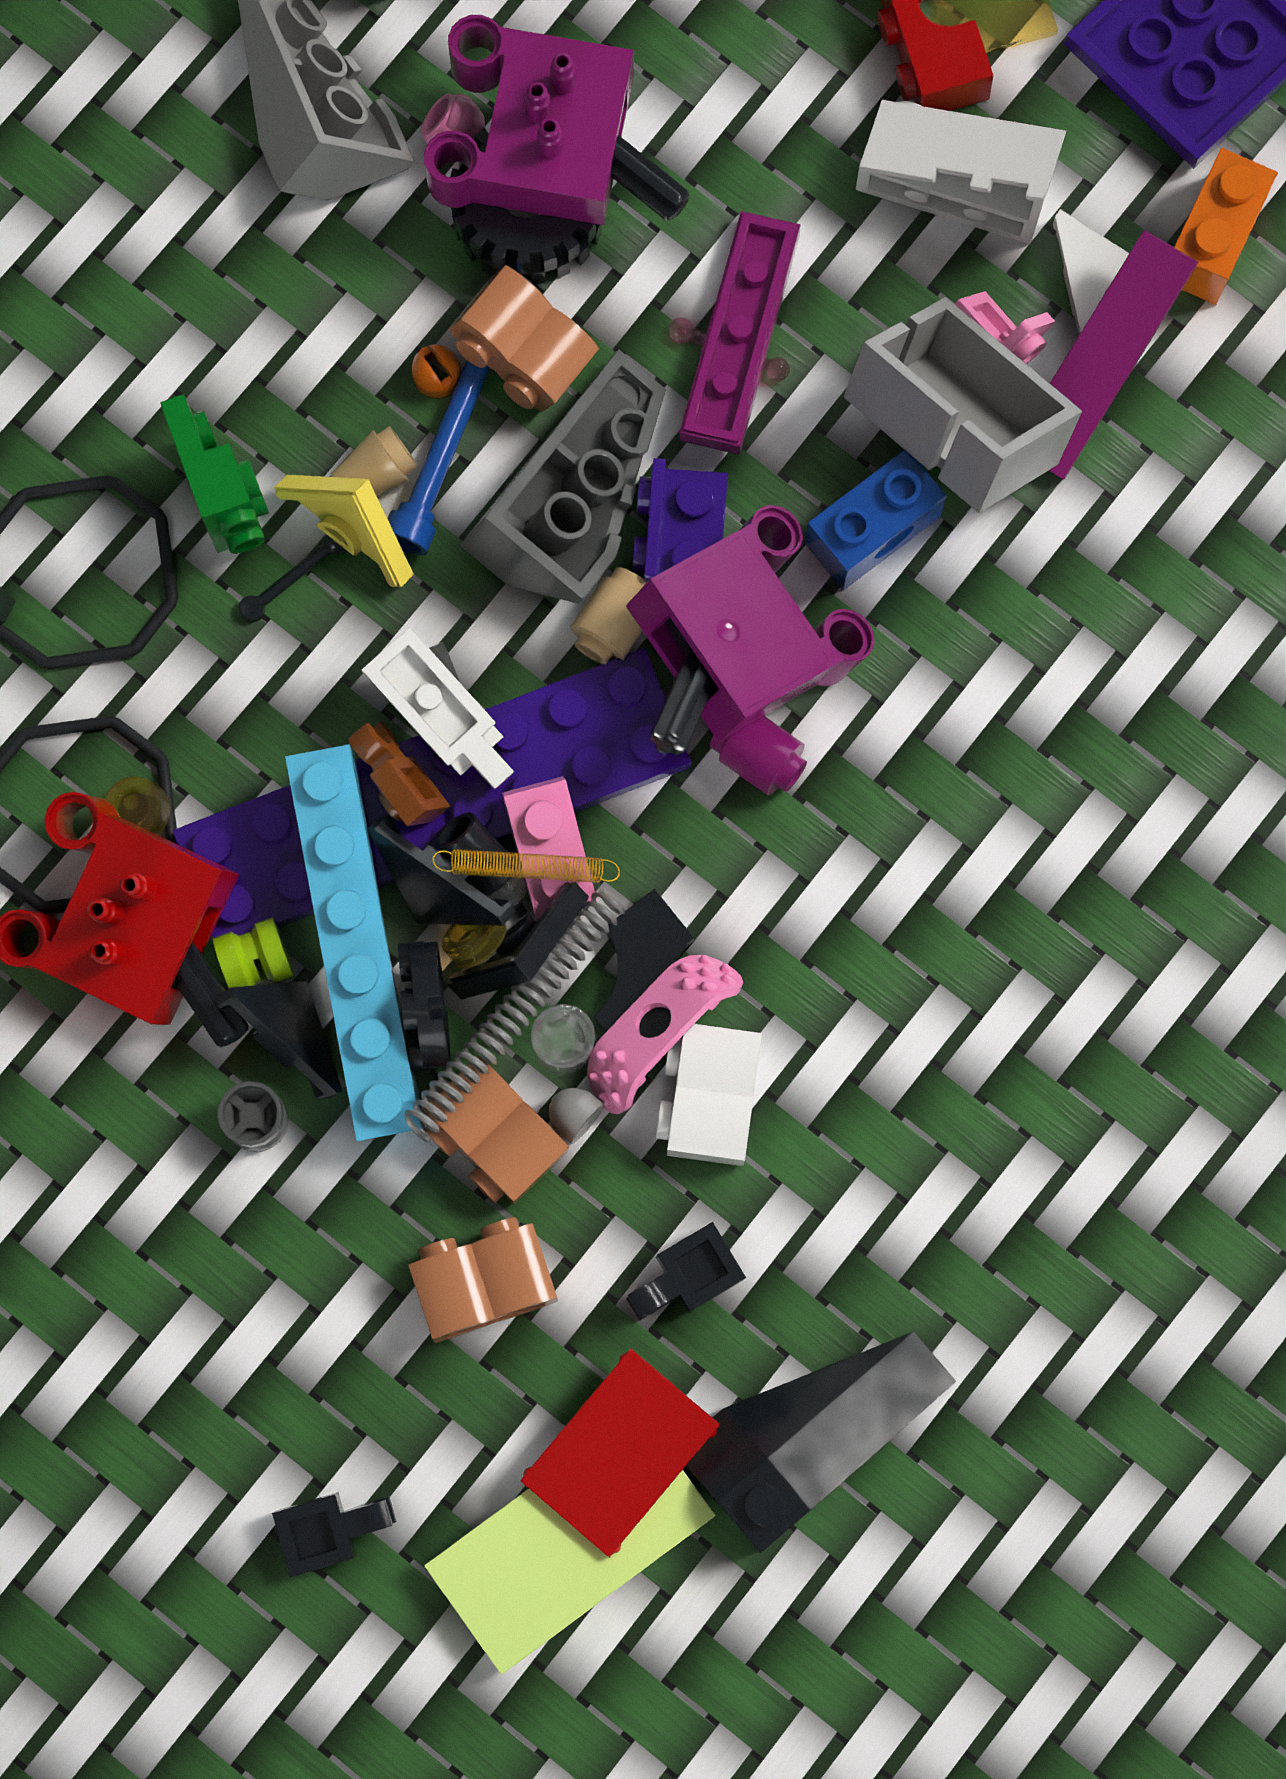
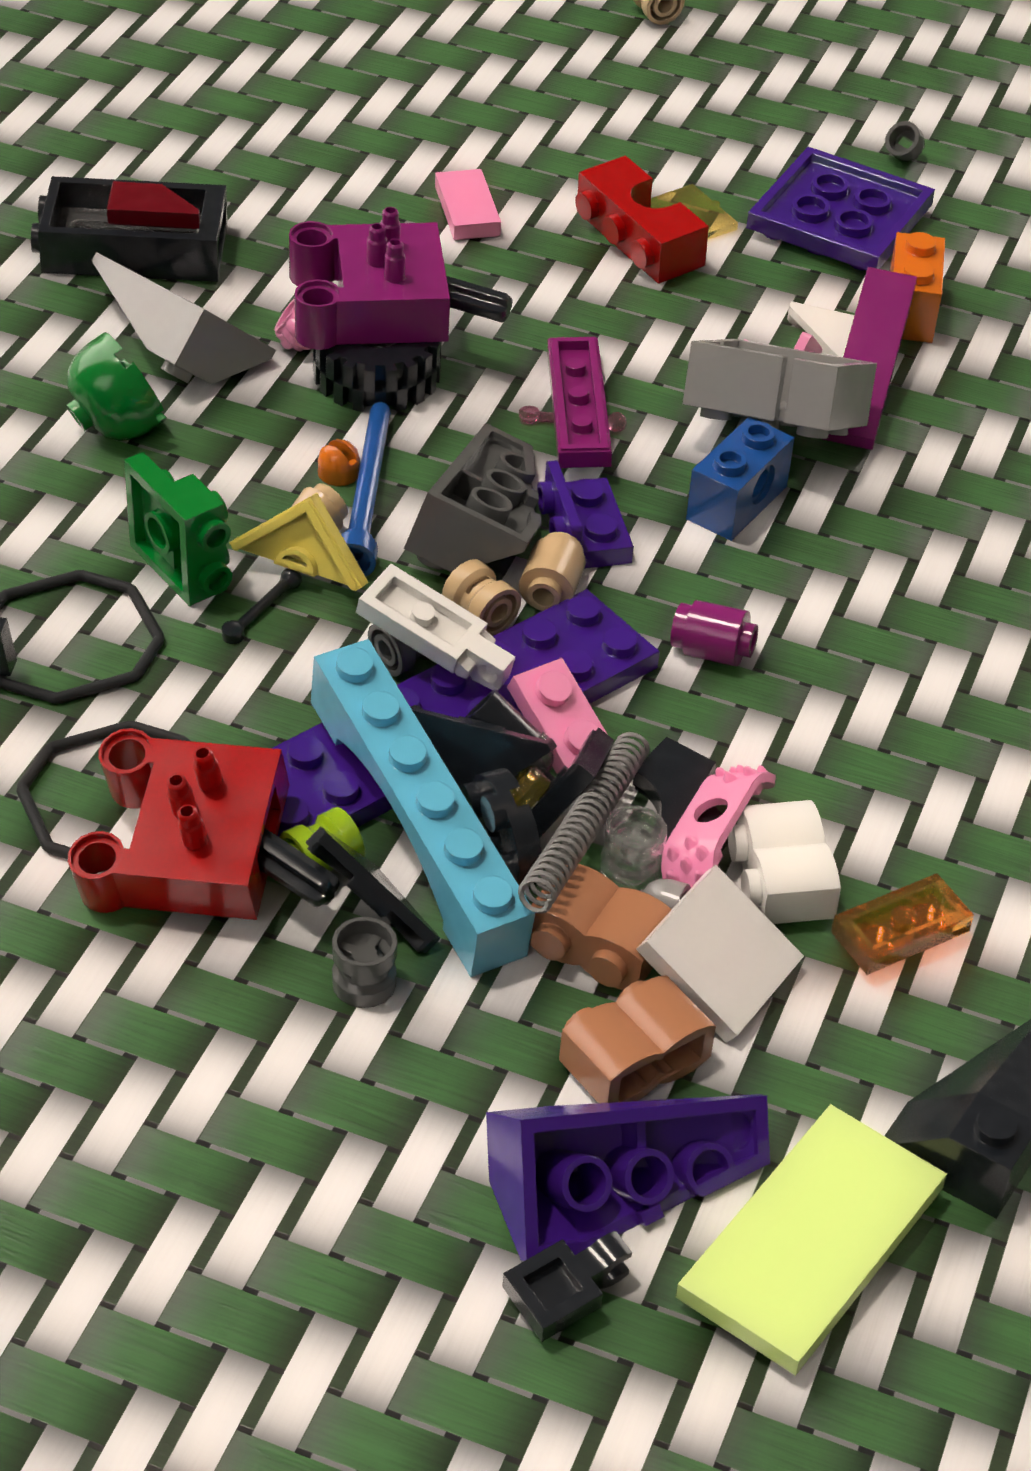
camera: 20 degrees left, 35 degrees down
dark orange plate [348,722,451,826] -> none
yellow piece [433,849,620,883] -> none
nougat brick [449,265,599,412] -> none
red piece [520,1349,720,1558] -> none
magenta piece [626,505,874,755] -> none
black plate [626,1222,746,1321] -> none
white wedge [856,100,1066,244] -> none
none -> green cylinder [66,332,167,441]
none -> tan wheel [442,559,521,636]
none -> dark purple wedge [486,1094,770,1261]
none -> white tile [636,865,804,1043]
none -> clear orange plate [831,873,974,975]

